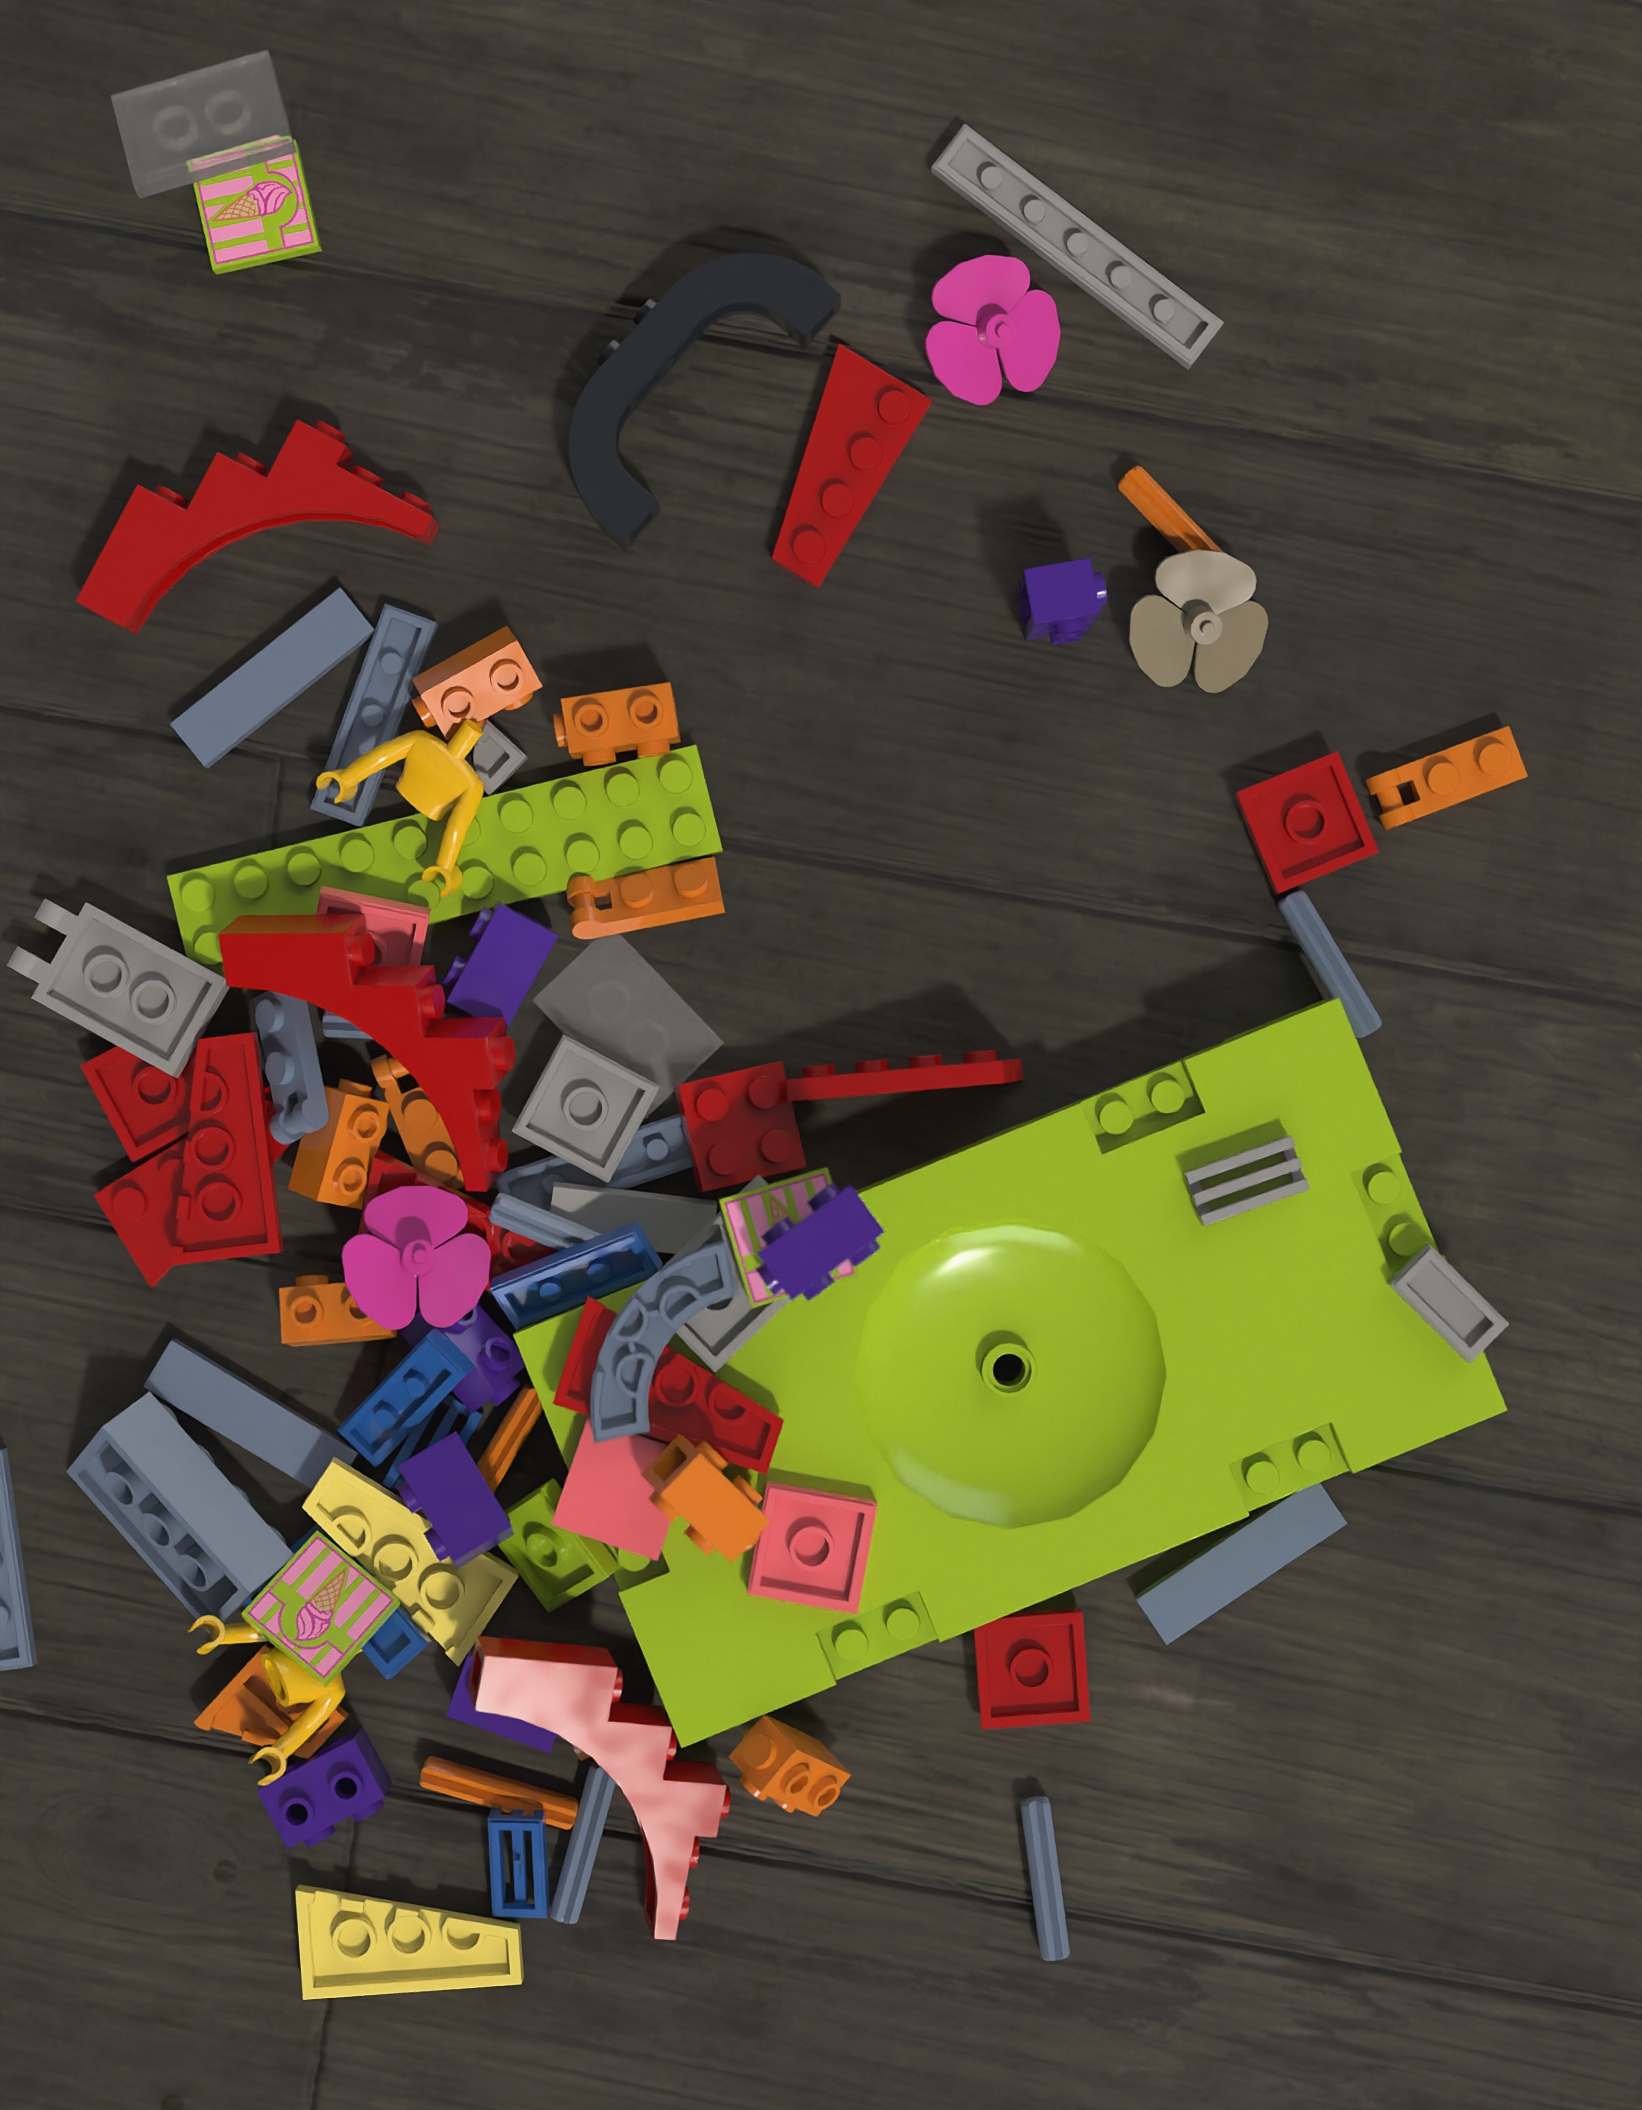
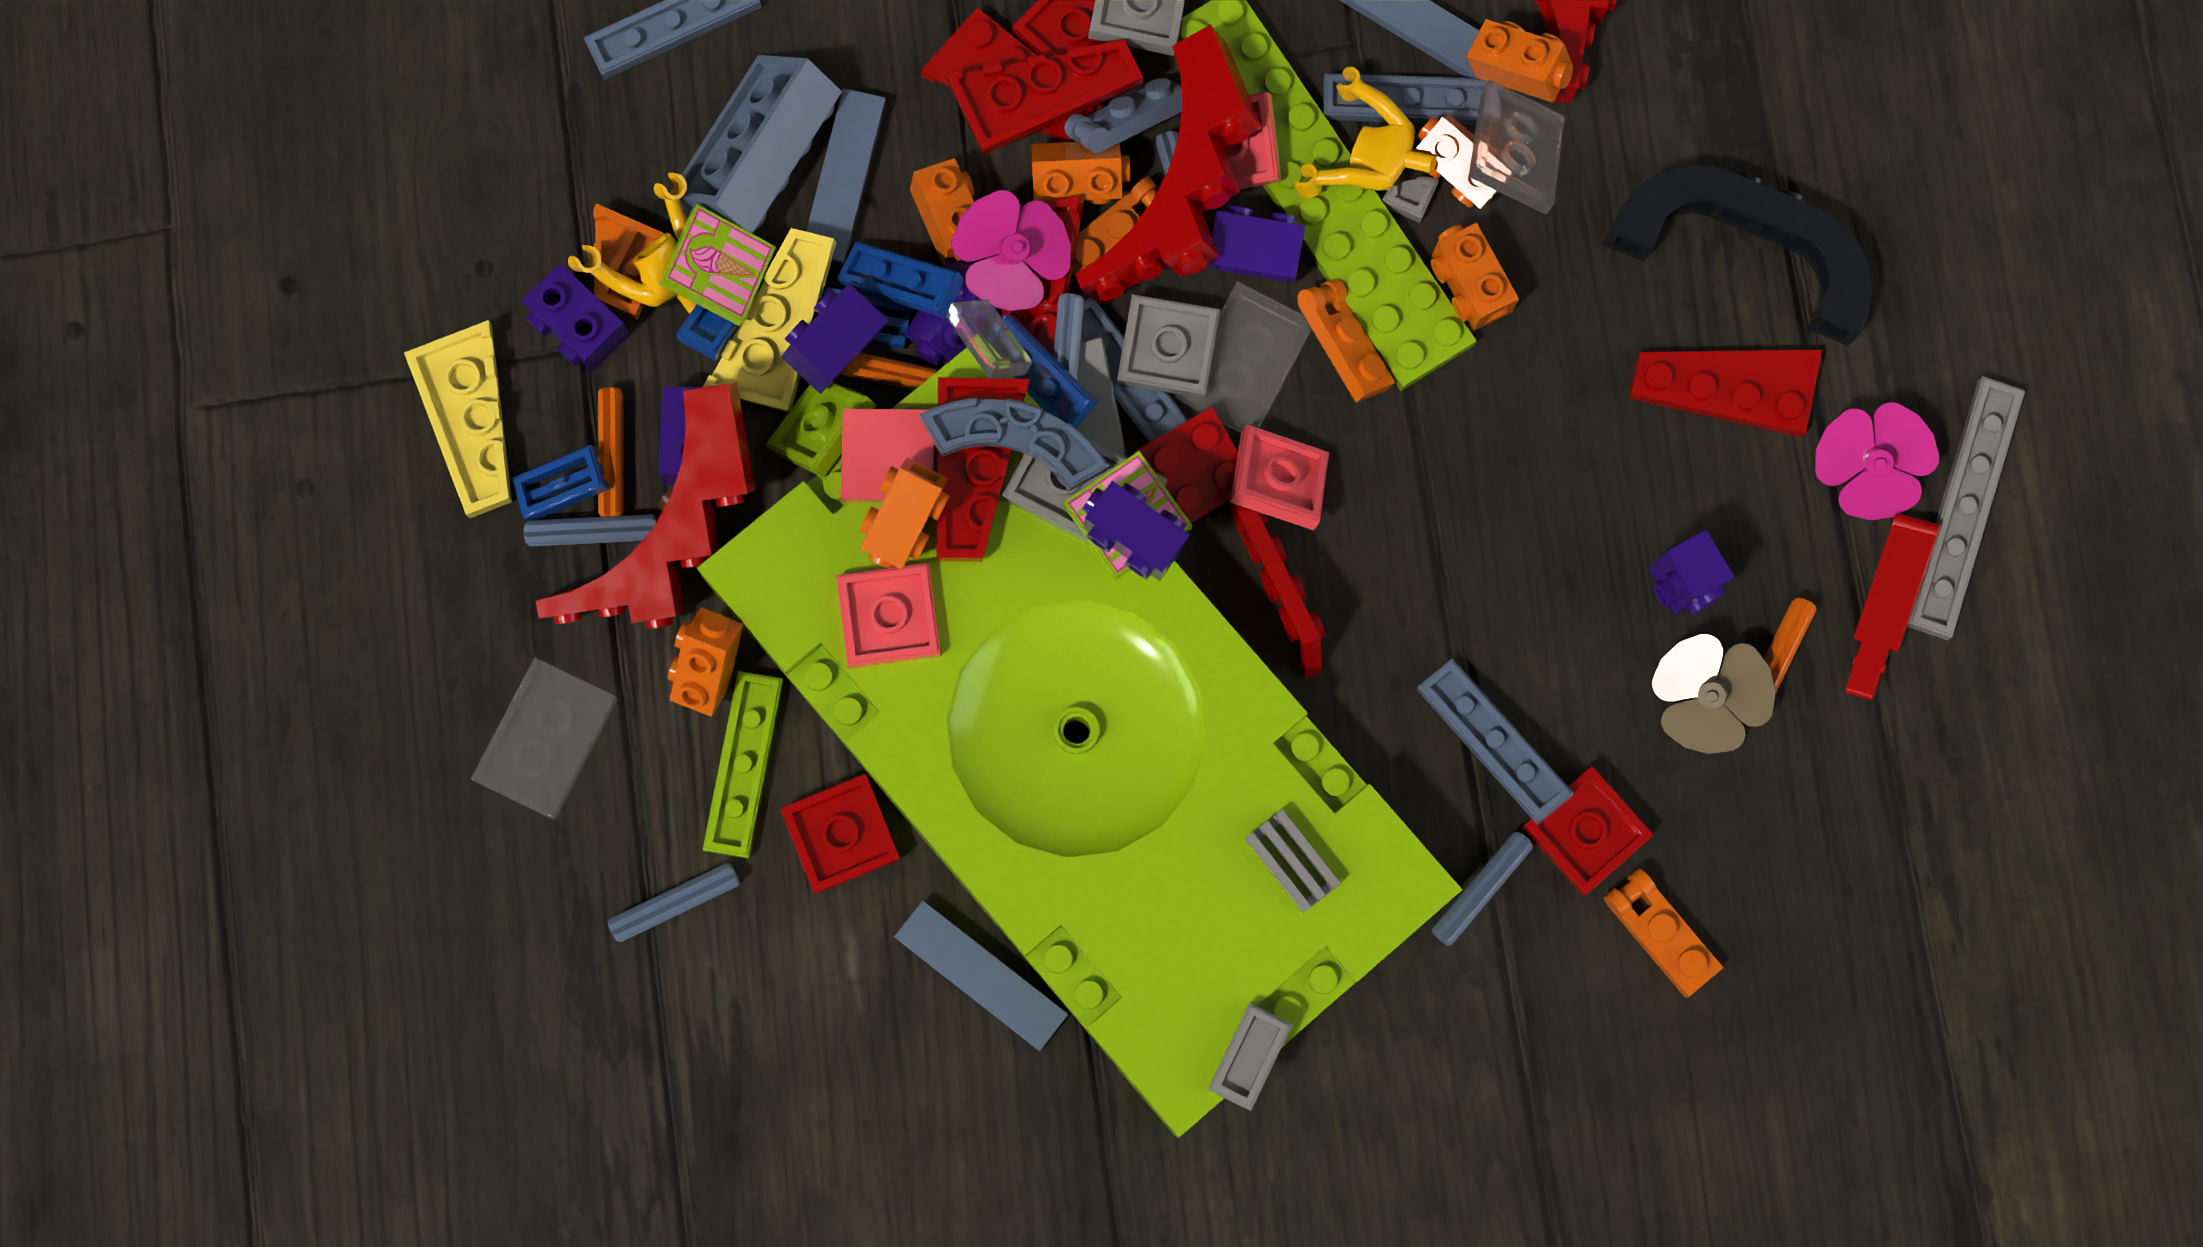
camera: 65 degrees right, 10 degrees down
none -> clear tile [471,657,618,821]
none -> lime tile [703,671,784,859]
none -> clear tile [946,299,1033,379]
none -> coral tile [1230,424,1329,530]
none -> sand blue tile [1417,659,1574,825]
none -> orange brick [1466,19,1573,103]
none -> clear tile [1468,80,1565,215]
none -> red piece [1845,513,1941,701]

